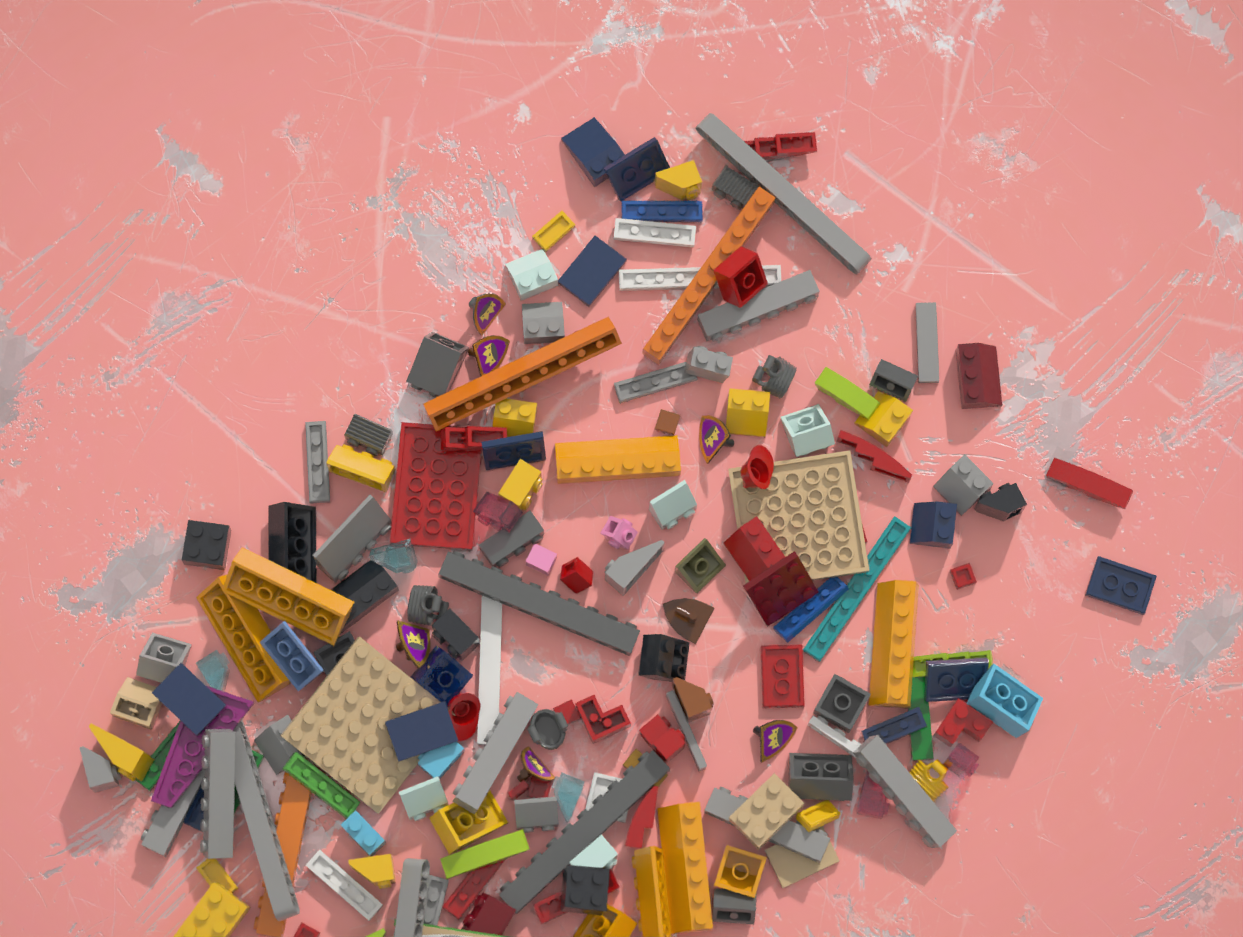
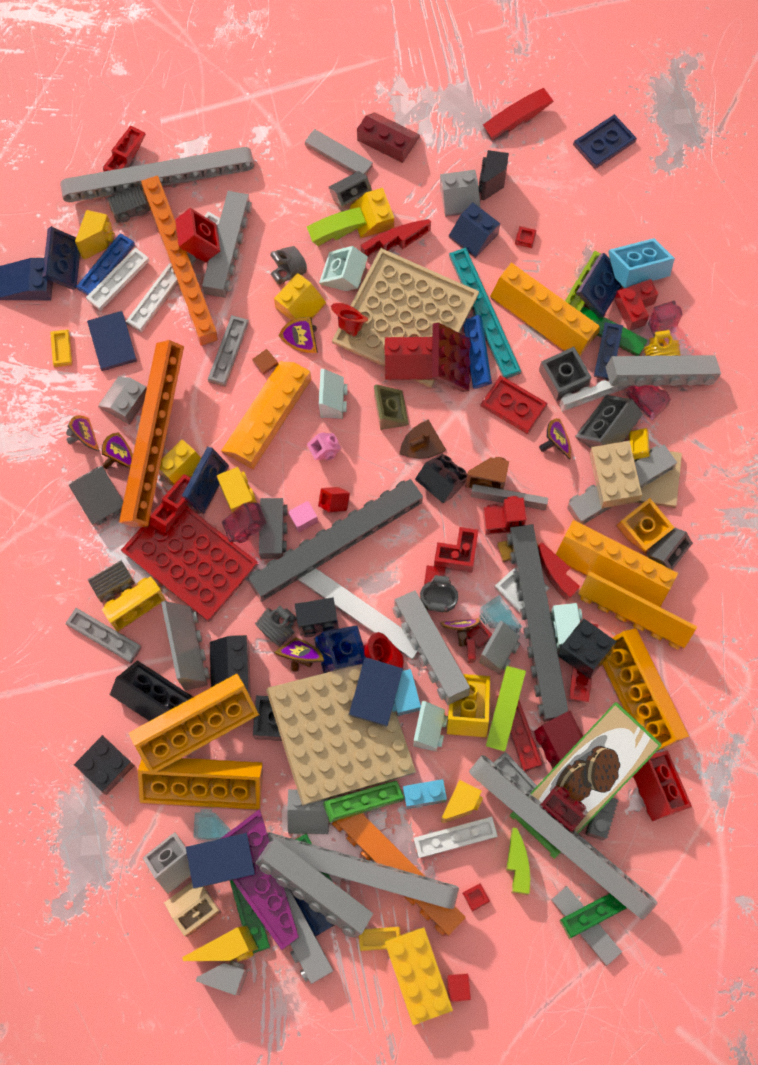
camera: 50 degrees left, 5 degrees down
medium blue slope [260,621,324,691] -> none
clear light blue slope [369,539,418,574] -> none
light aqua slope [505,249,558,301] -> none
light grey slope [604,540,665,596] -> none
light grey brick [684,346,733,383] -> none

